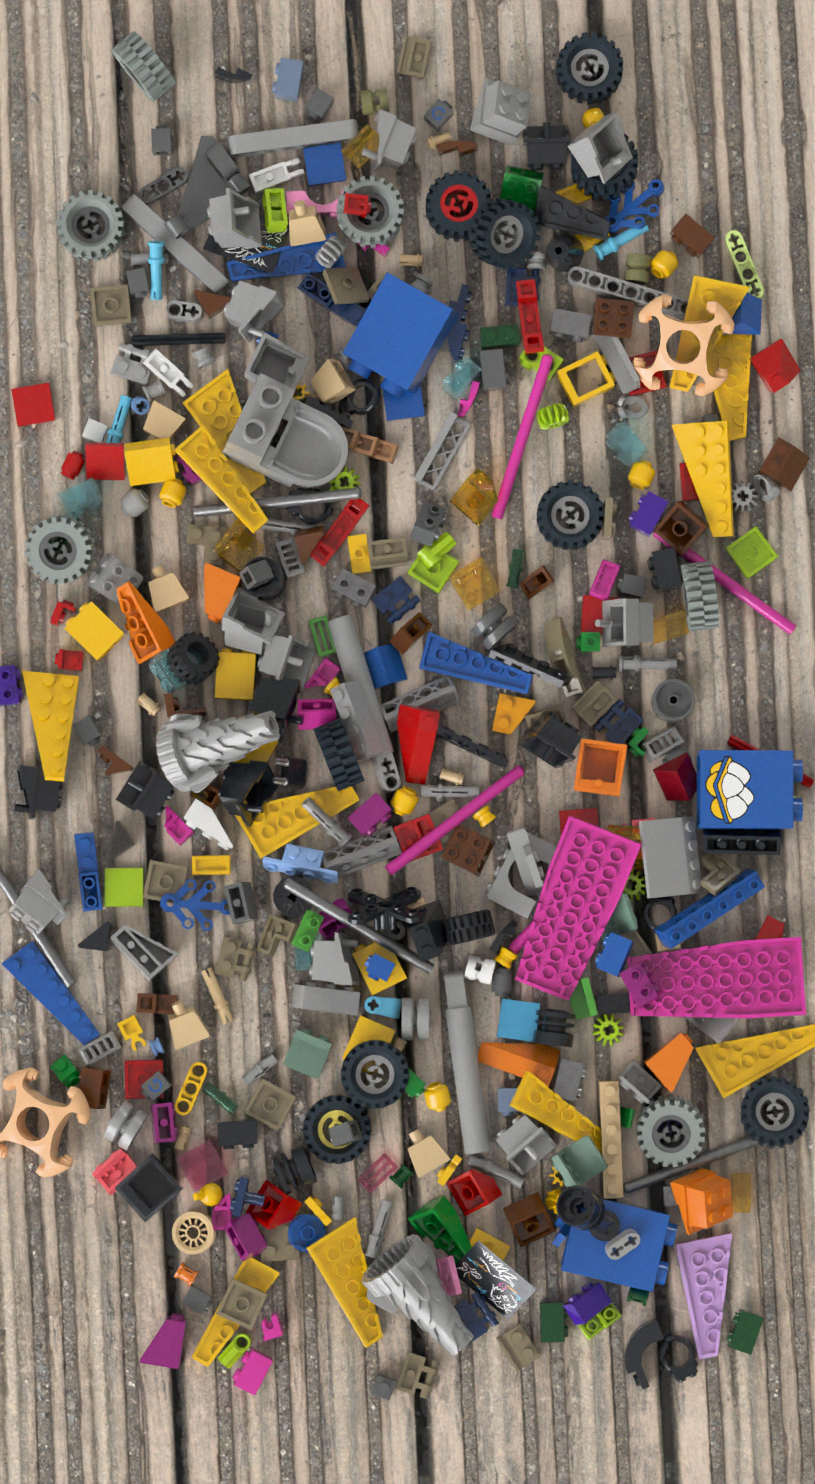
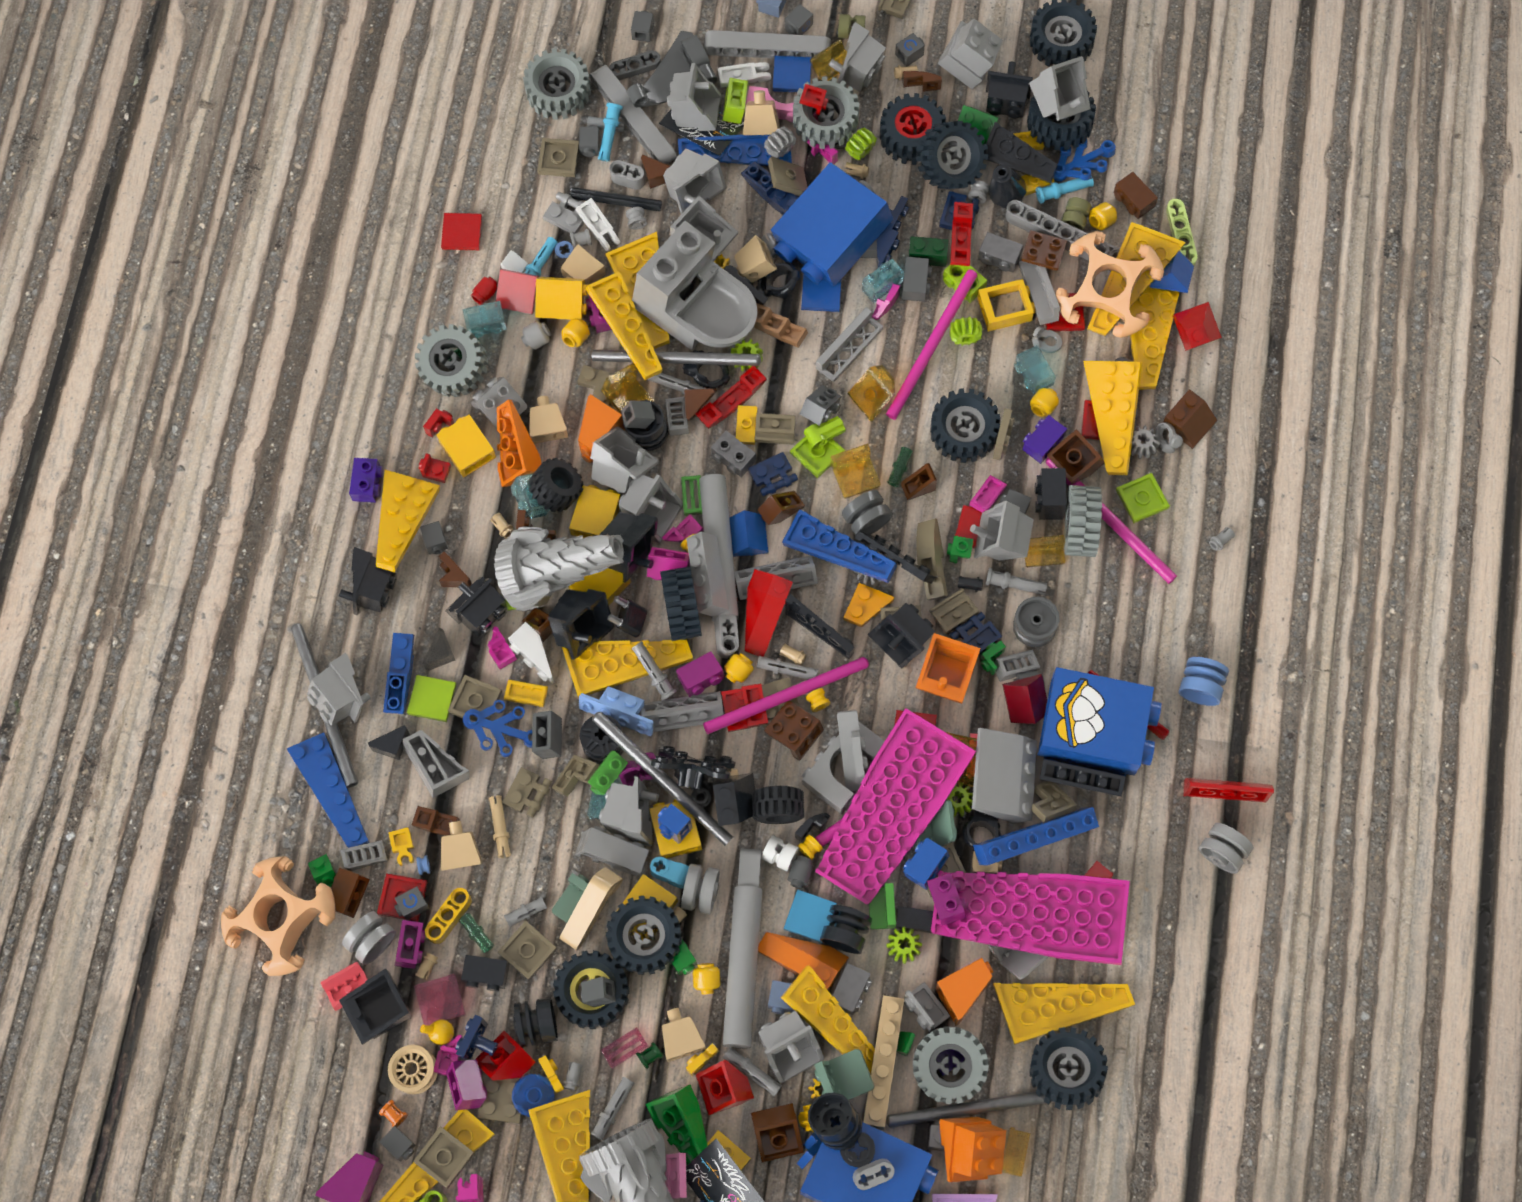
camera: 10 degrees right, 15 degrees down
none -> beam [559,867,623,950]
none -> lime gear [845,127,877,160]

